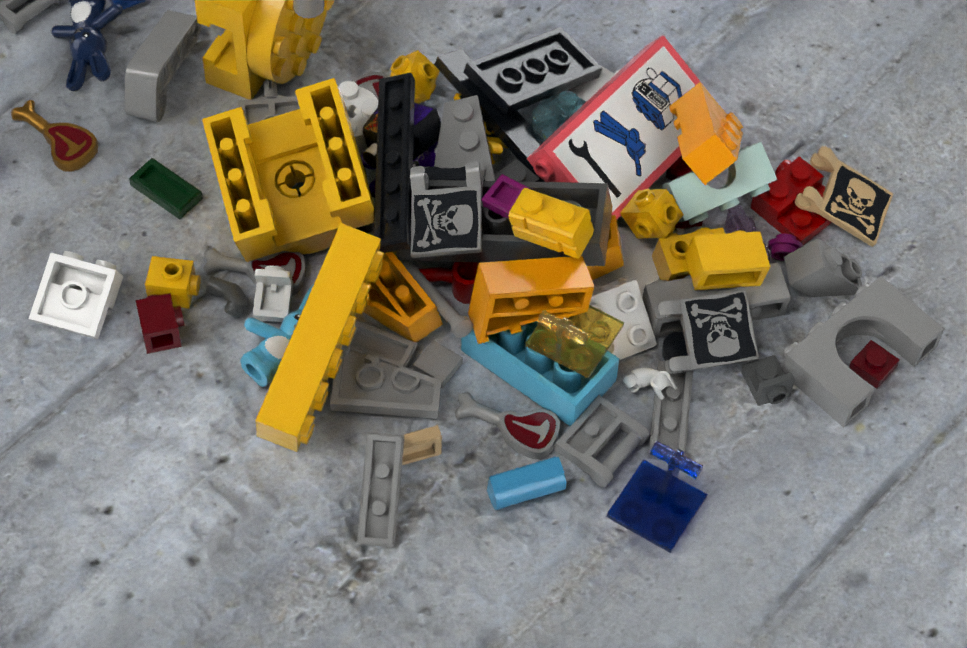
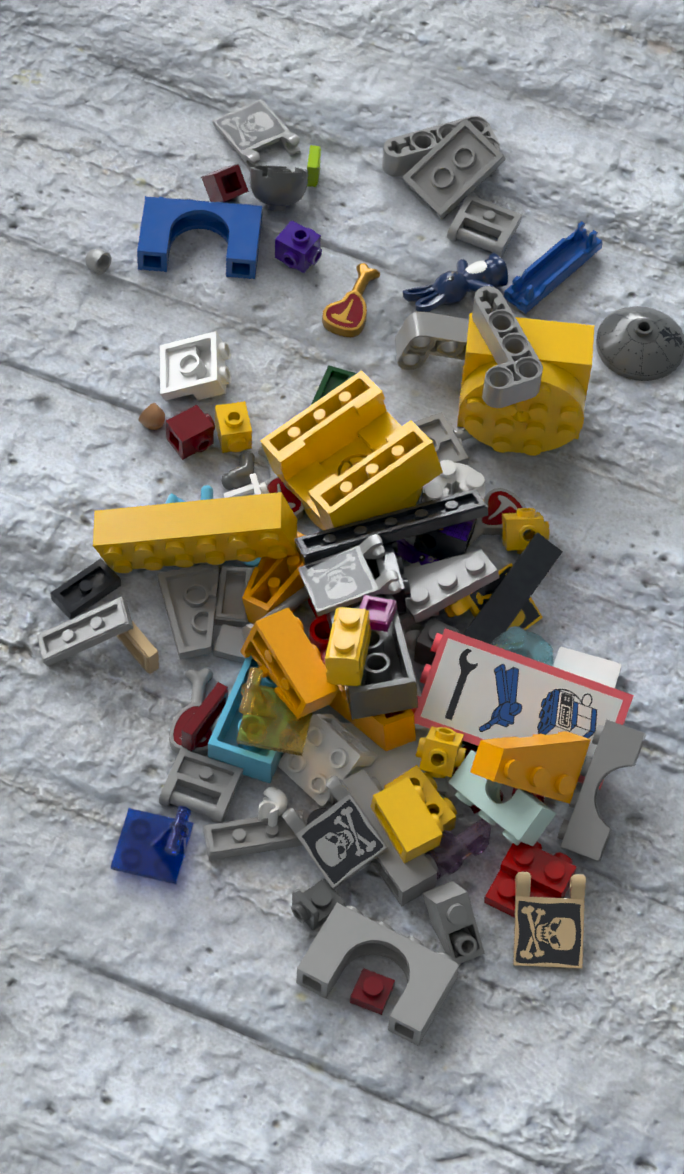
camera: 70 degrees right, 0 degrees up
black plate [463,27,603,115] -> none
dark azure brick [486,457,566,510] -> none
magenta plate [768,234,802,261] -> none
none -> black plate [50,558,121,620]
none -> medium nougat hinge [138,403,165,430]
none -> dark red tile [182,682,228,752]
none -> light grey arch [557,719,646,861]

